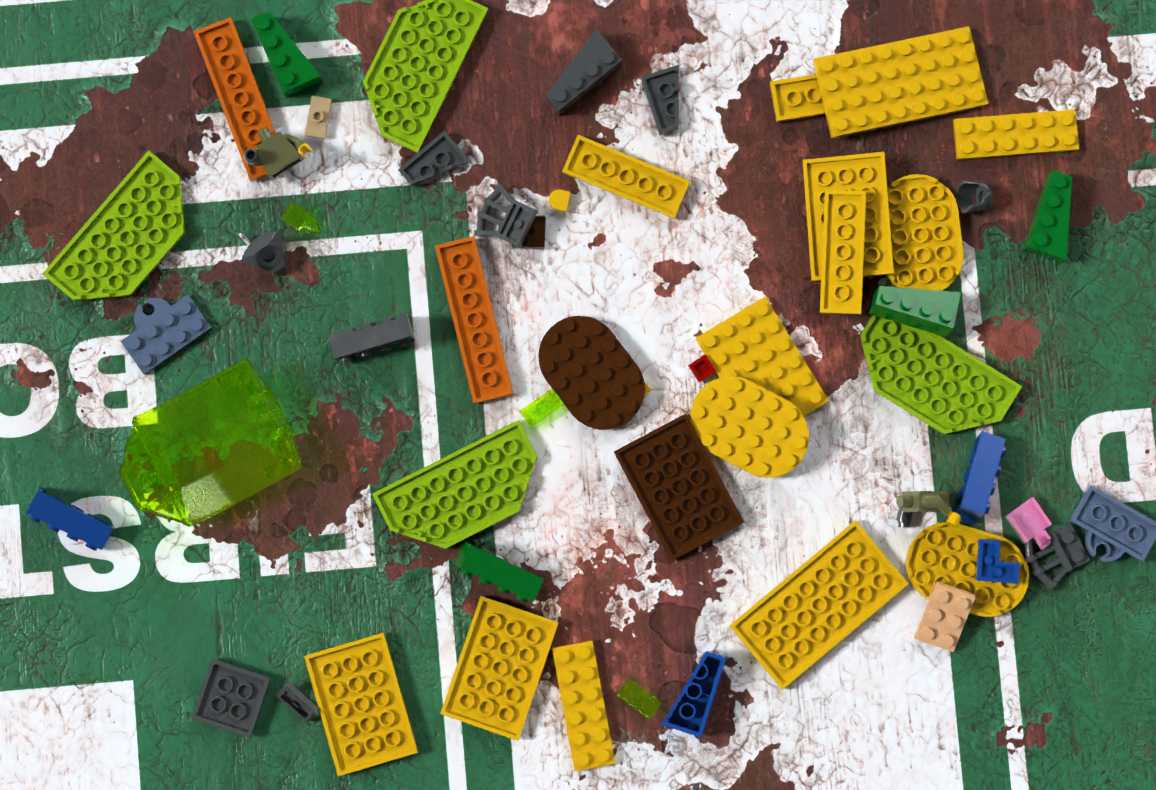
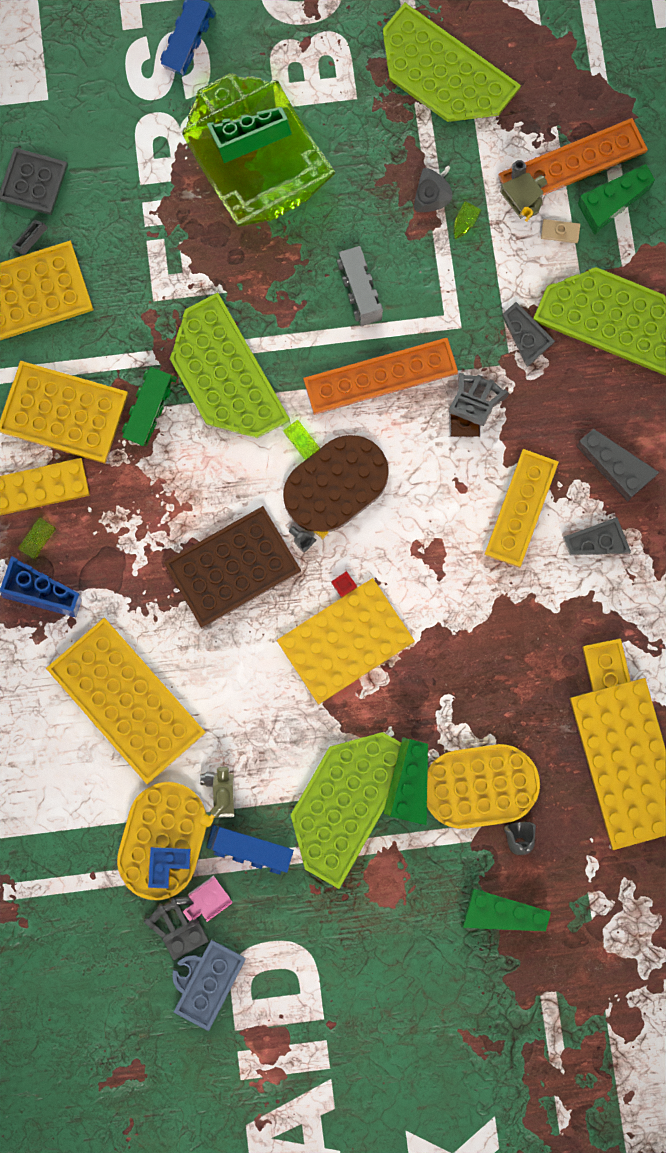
camera: 85 degrees right, 5 degrees down
sand blue plate [121,295,212,375] -> none
yellow tile [549,190,571,213] -> none
yellow plate [690,376,810,478] -> none
yellow plate [803,152,894,282] -> none
yellow plate [820,190,867,315] -> none
light nougat plate [914,581,976,652] -> none
yellow plate [953,109,1079,160] -> none
none -> green wedge [207,107,292,163]
none -> dark grey piece [289,526,317,553]

